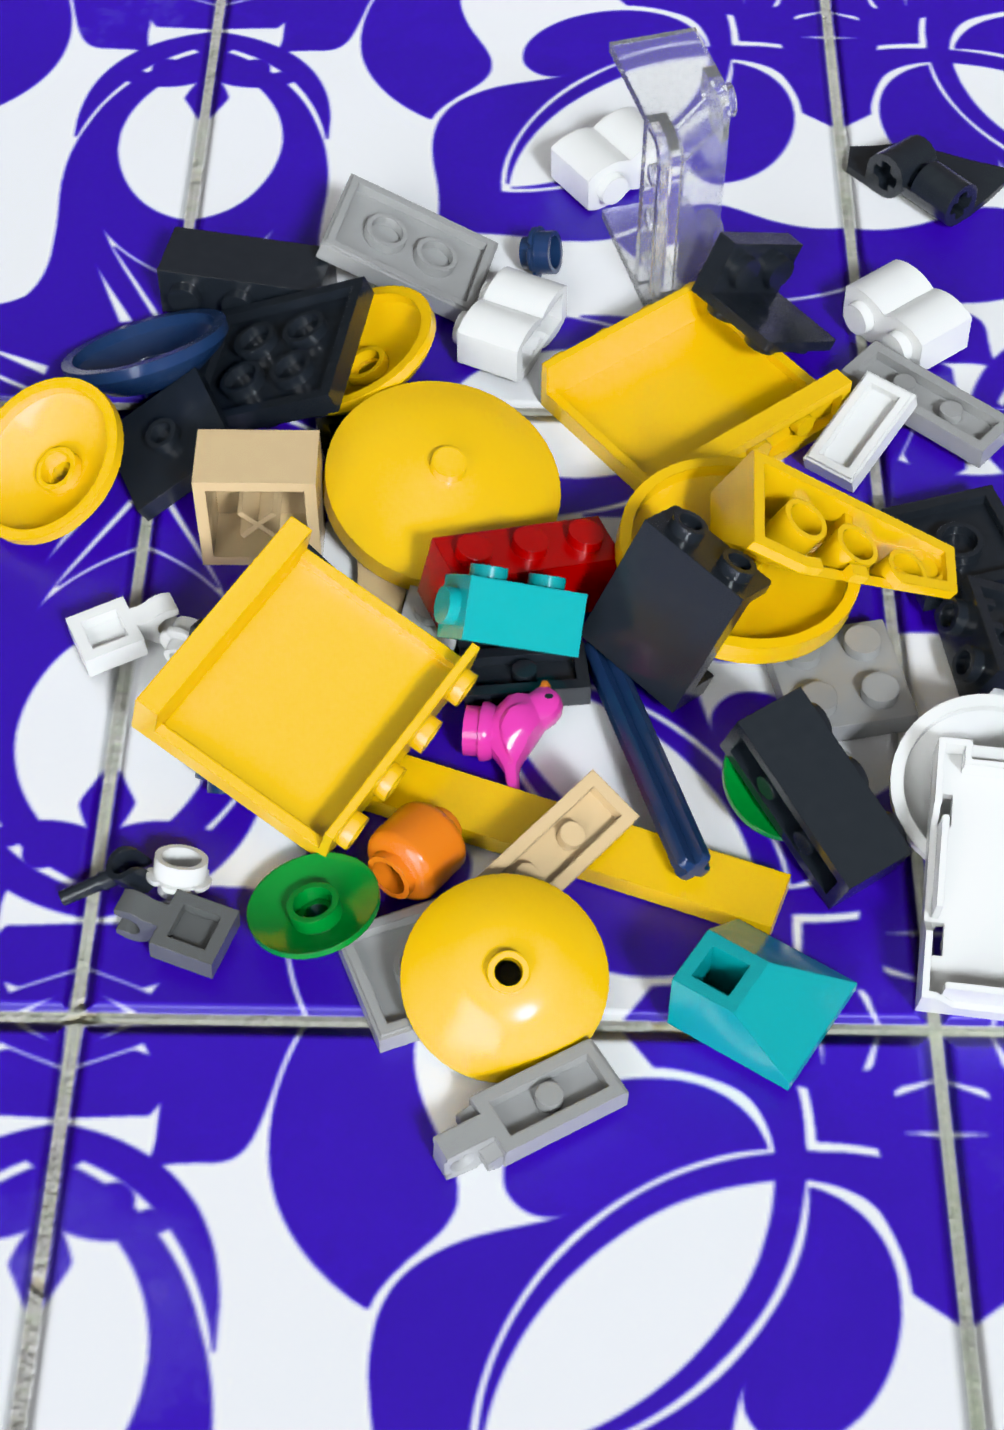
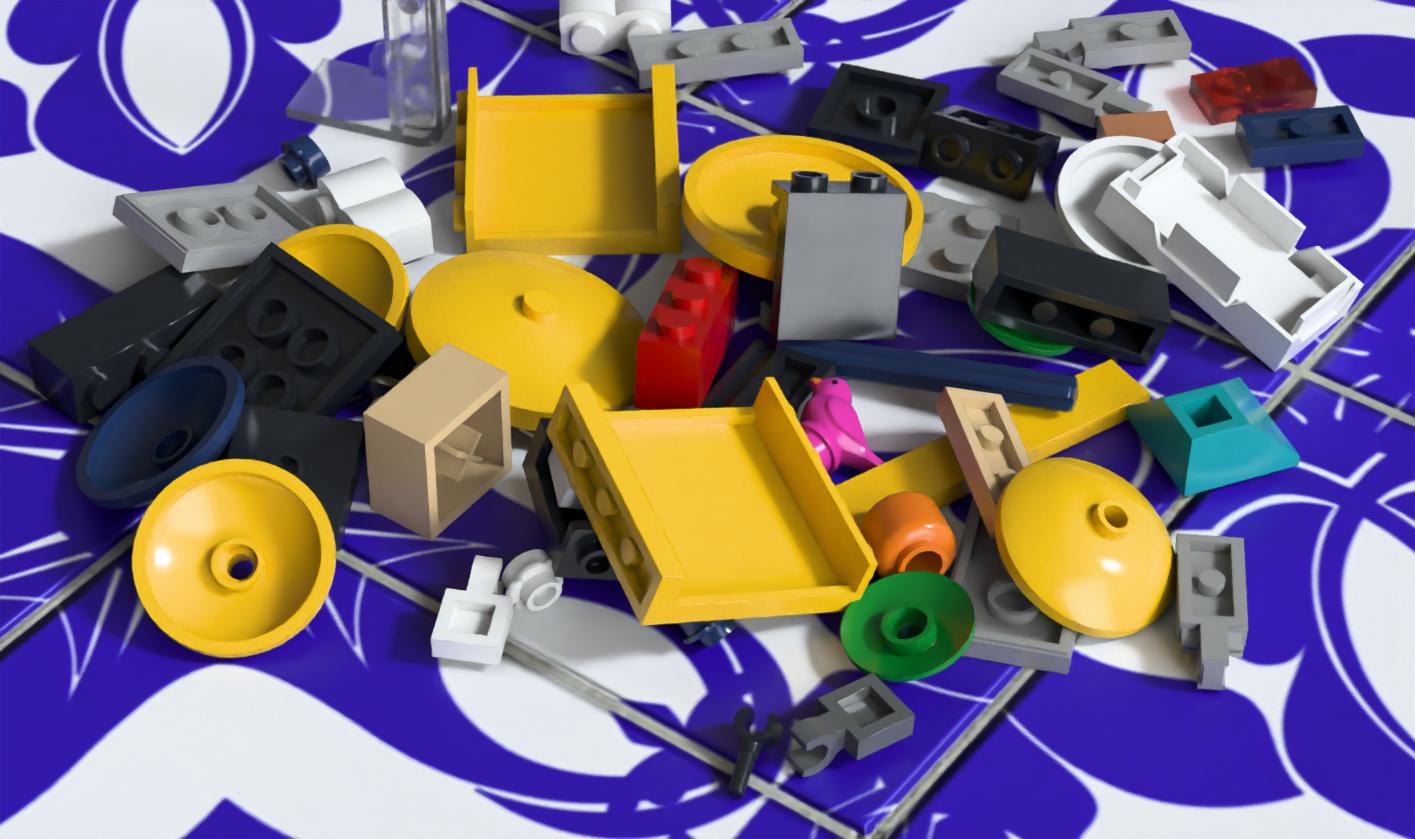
camera: 55 degrees left, 10 degrees down
white plate [146,844,212,901] -> none
brick [434,563,588,658] -> none
white brick [551,107,673,211] -> none
black bracket [691,232,836,355] -> none
yellow wedge [710,449,958,599] -> none
white tile [803,370,917,493] -> none

